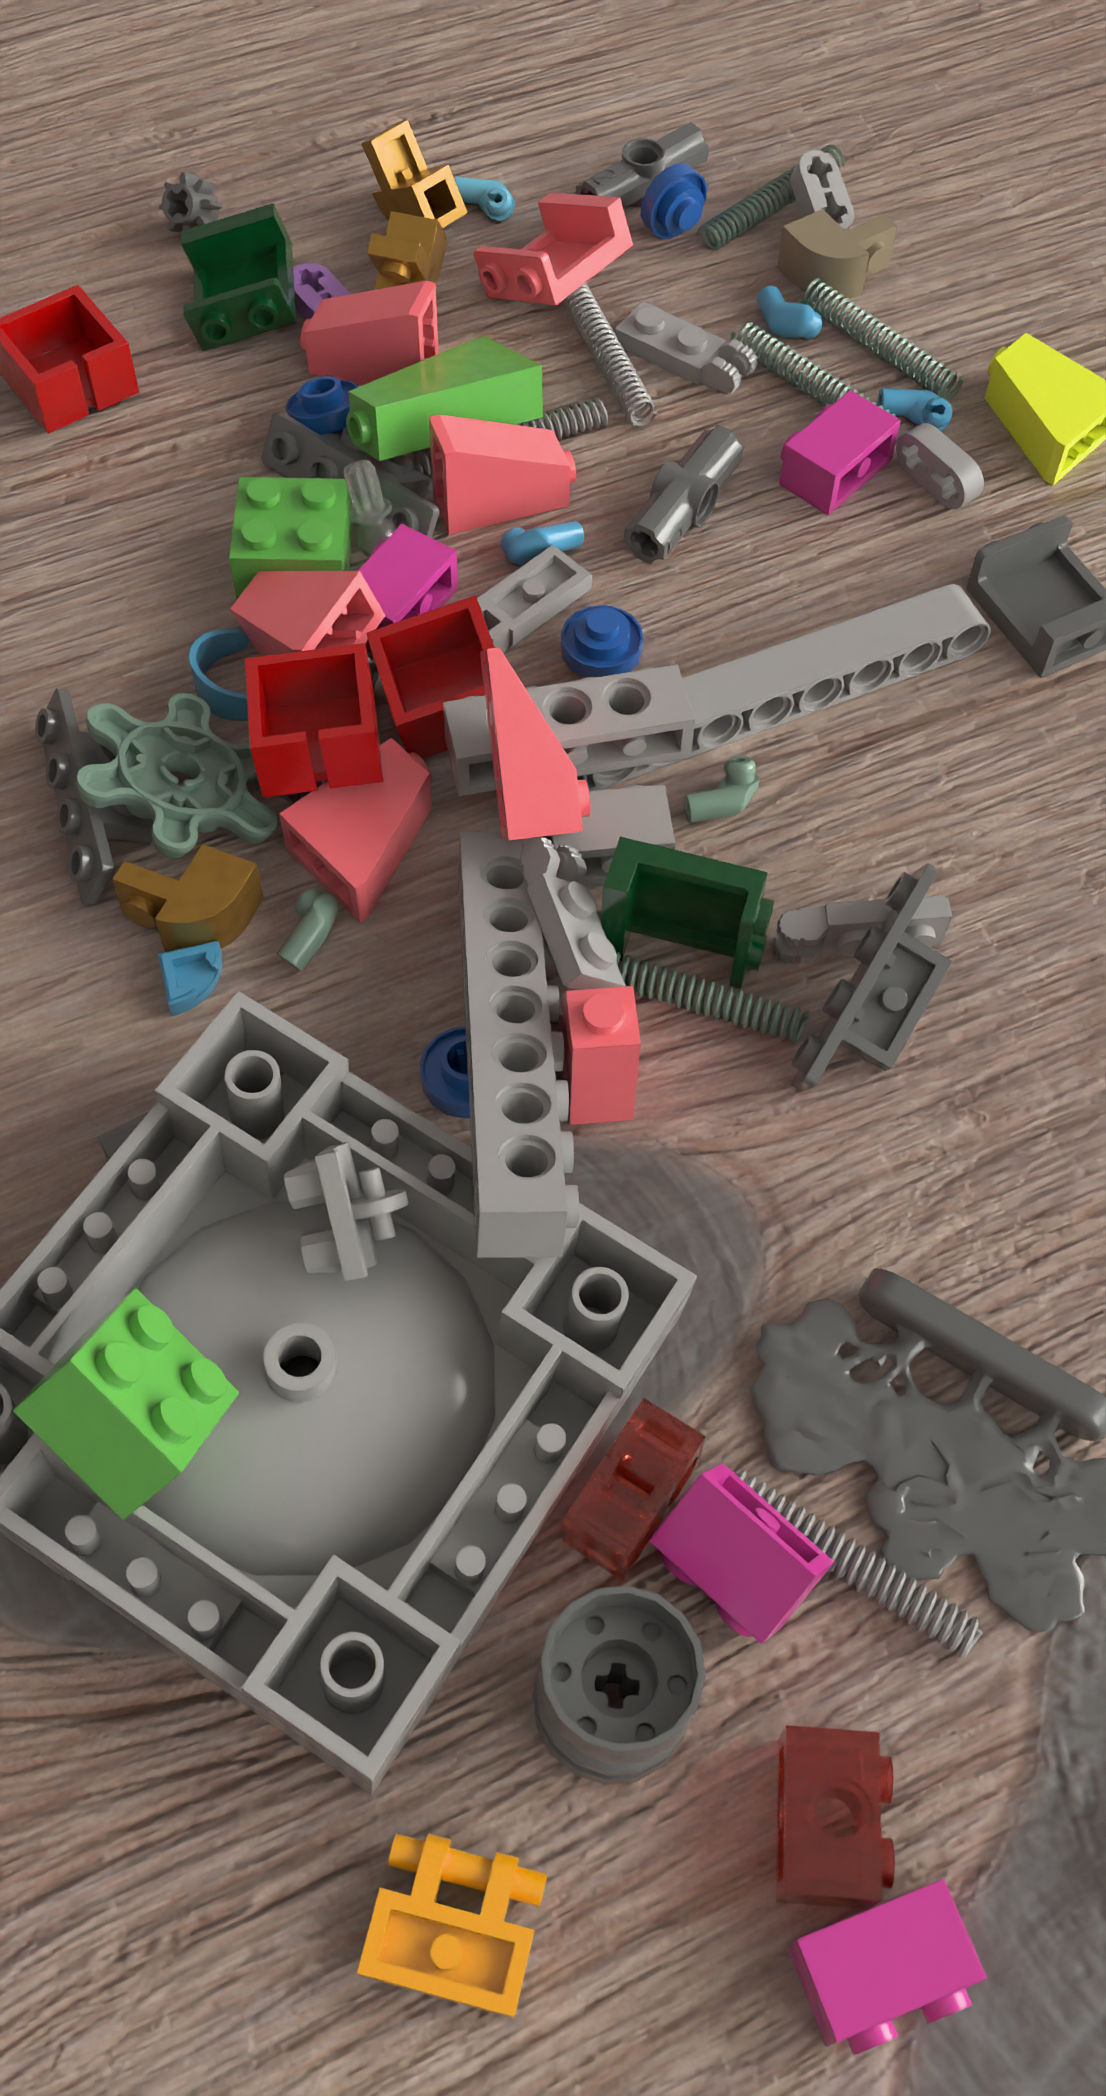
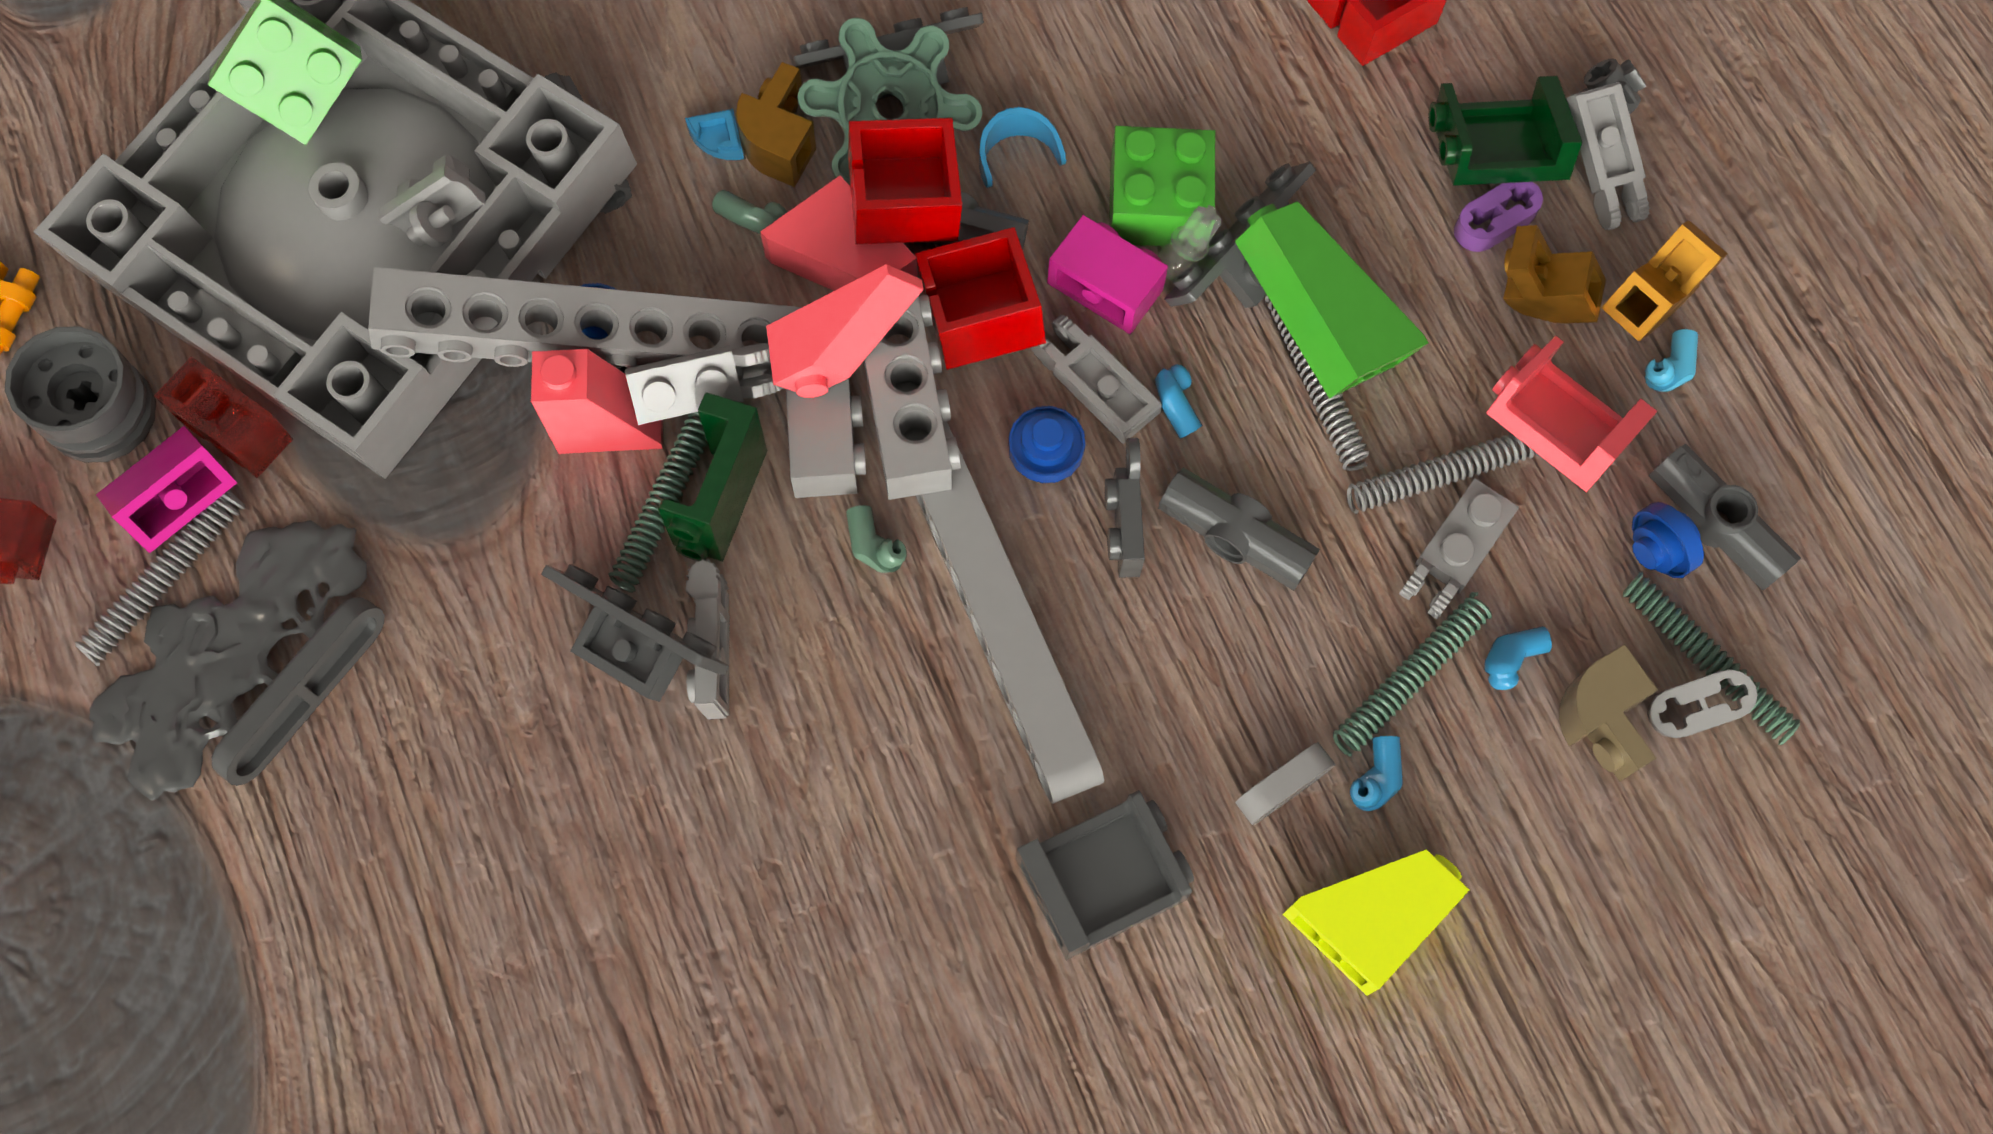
camera: 90 degrees right, 10 degrees up
coral slope [230,571,385,656] -> none
blue plate [286,376,358,435] -> none
coral slope [300,281,439,386] -> none
coral slope [429,414,577,535] -> none
dark pink brick [779,390,901,515] -> none
sand green piece [799,278,963,400] -> none
none -> dark grey hinge [1104,438,1145,578]
none -> light grey hinge [1566,82,1650,230]

